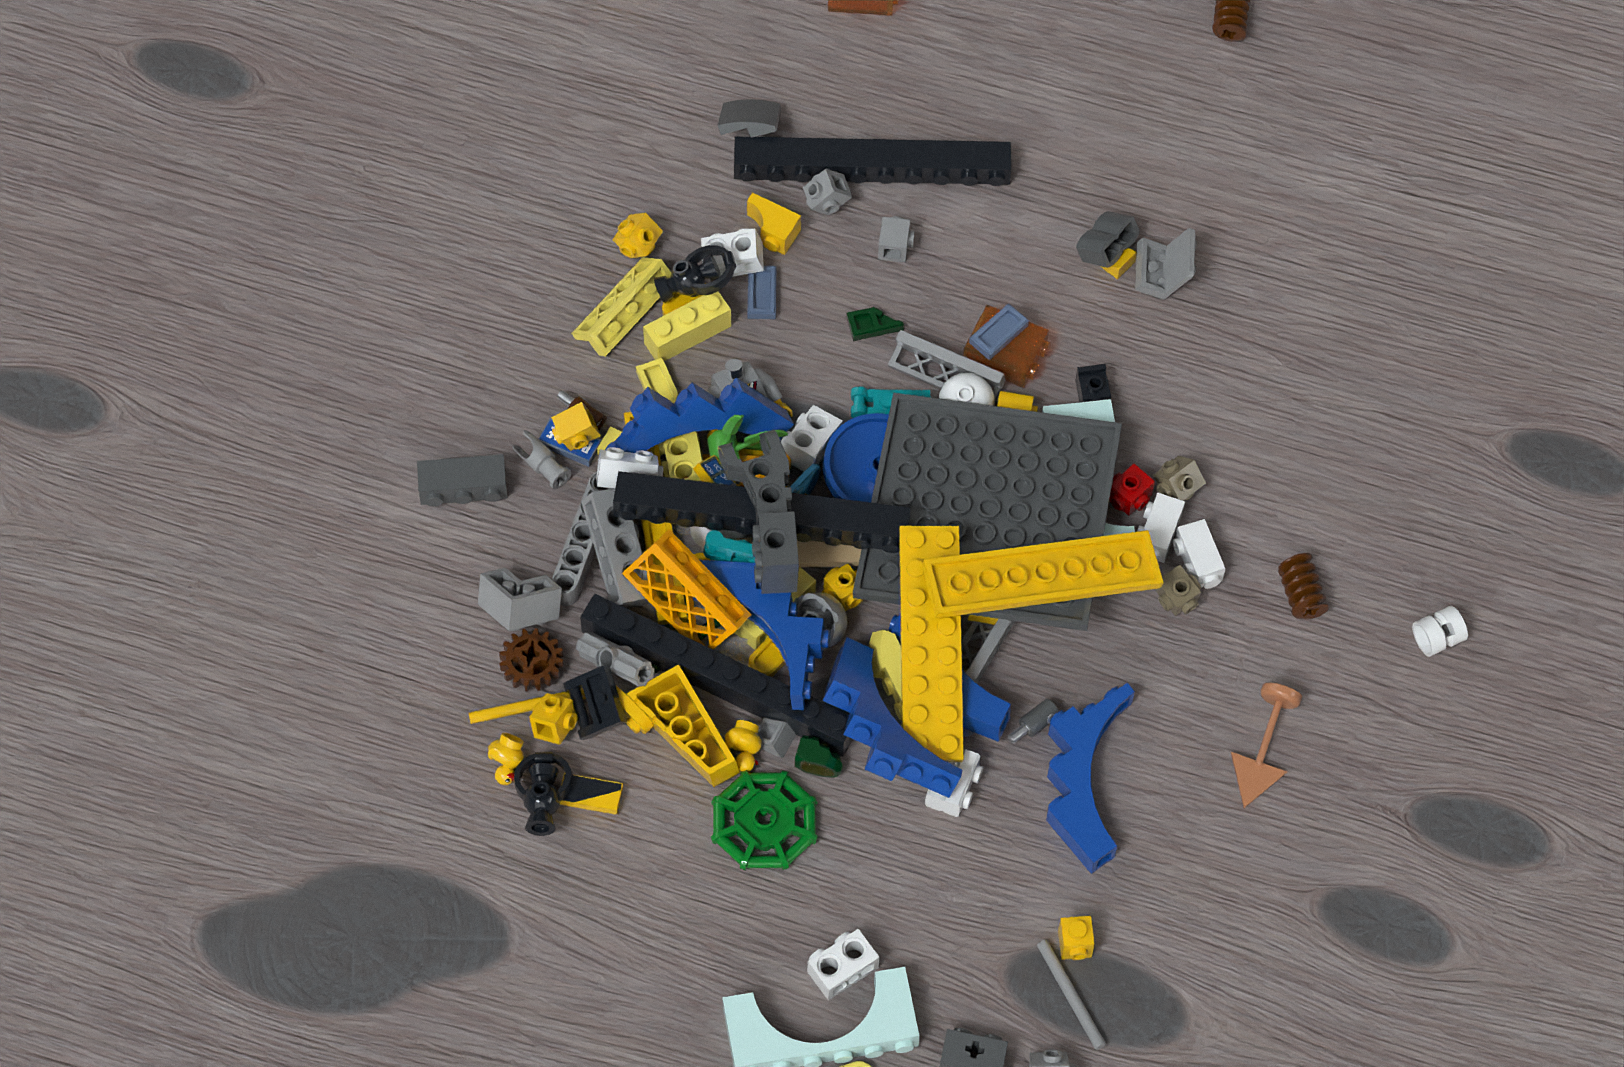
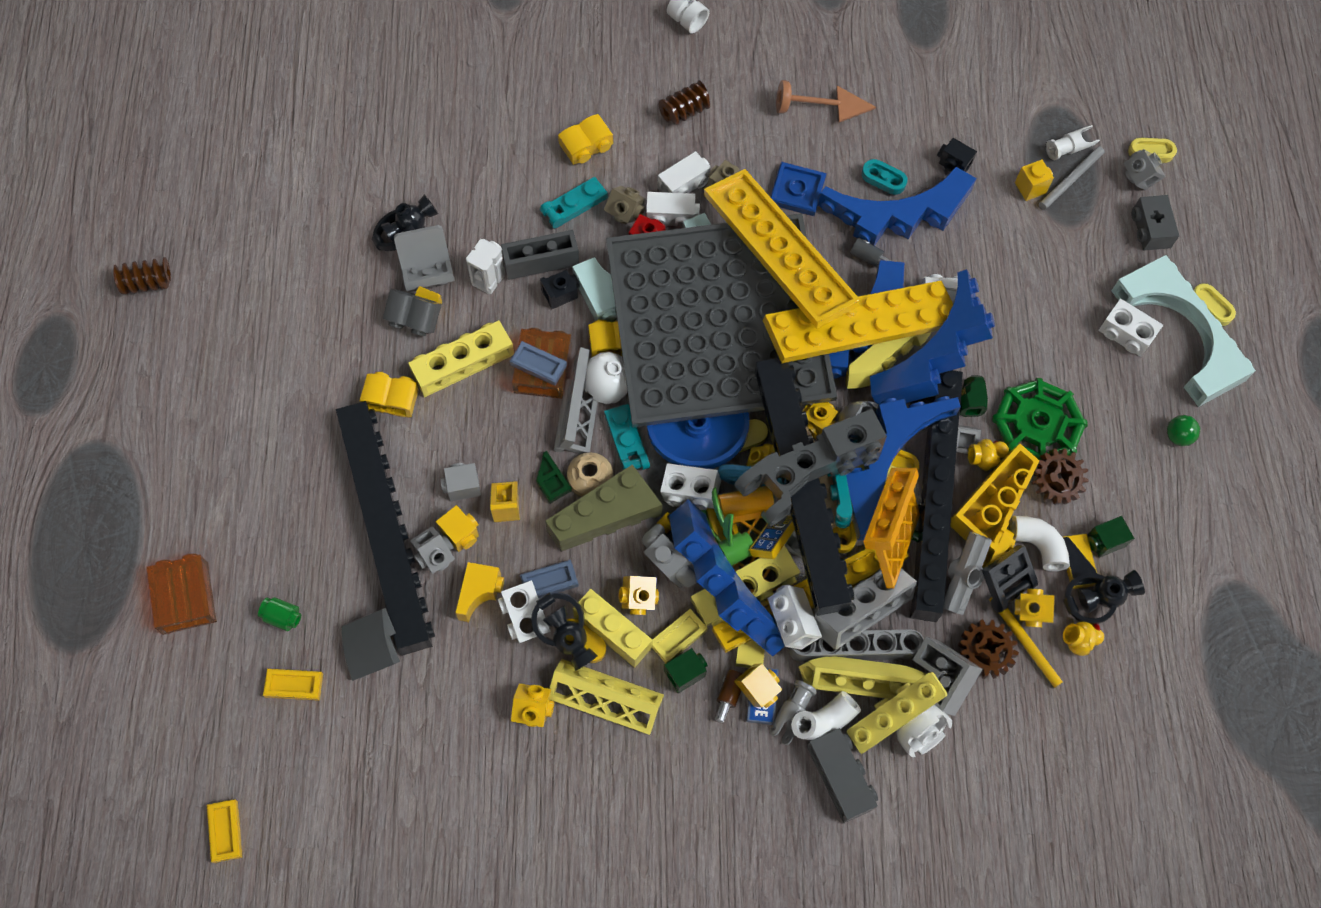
camera: 110 degrees left, 5 degrees up
none -> green brick [258,597,301,632]
none -> yellow tile [263,669,323,701]
none -> yellow brick [359,372,419,417]
none -> black piece [372,194,439,251]
none -> light yellow brick [408,320,514,398]
none -> yellow brick [436,505,479,553]
none -> white brick [466,239,505,294]
none -> yellow slope [490,481,520,522]
none -> dark grey brick [501,230,579,280]
none -> teal plate [539,177,608,228]
none -> olive wedge [545,465,663,551]
none -> yellow brick [558,114,613,165]
none -> tan piece [567,452,613,497]
none -> brick [618,576,659,615]
none -> dark green brick [664,648,708,694]
none -> blue tile [771,162,827,216]
none -> white cylinder [791,691,861,740]
none -> light yellow brick [799,657,926,699]
none -> light yellow bracket [847,672,948,754]
none -> teal plate [862,159,908,195]
none -> white cylinder [896,705,952,757]
none -> black brick [937,138,977,172]
none -> white cylinder [1010,516,1070,571]
none -> reddish brown gear [1032,448,1089,505]
none -> white piece [1046,125,1100,161]
none -> dark green brick [1087,516,1135,558]
none -> green piece [1167,415,1200,447]

